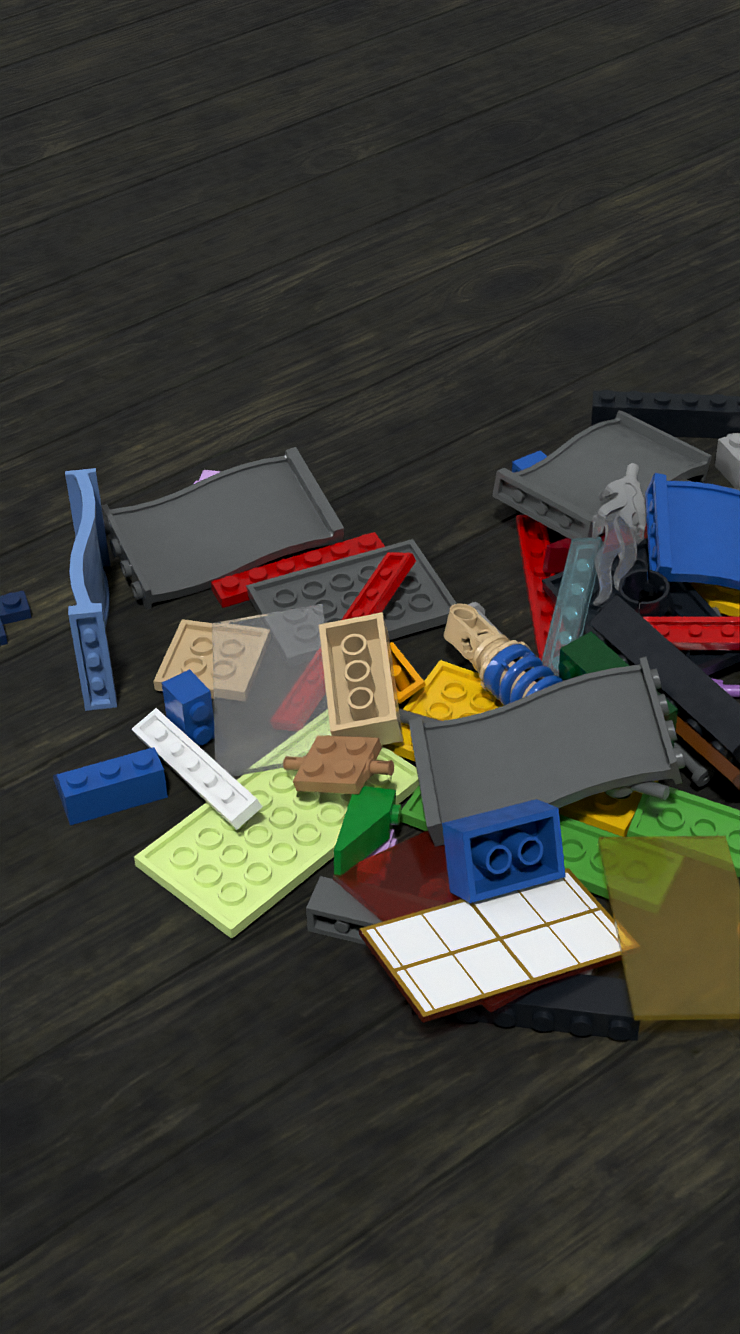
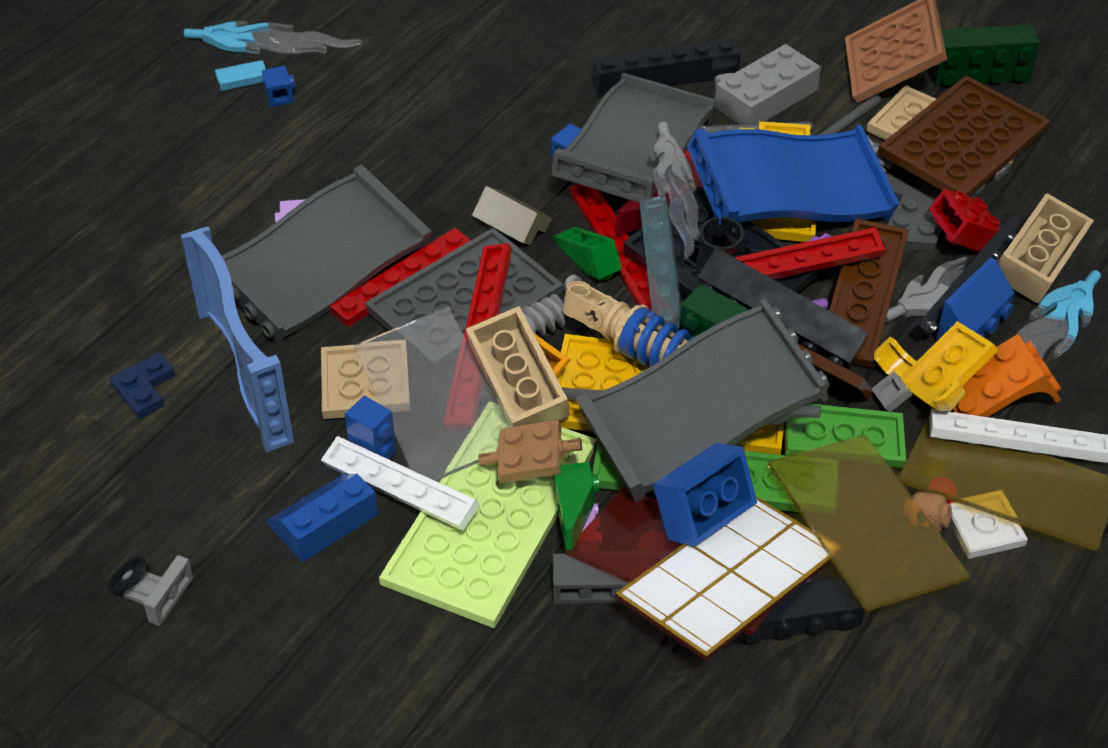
camera: 20 degrees left, 5 degrees up
none -> clear piece [184,21,362,54]
none -> medium azure tile [215,60,265,91]
none -> blue brick [261,66,296,107]
none -> piece [472,186,552,245]
none -> light grey piece [521,294,565,337]
none -> green slope [553,227,622,280]

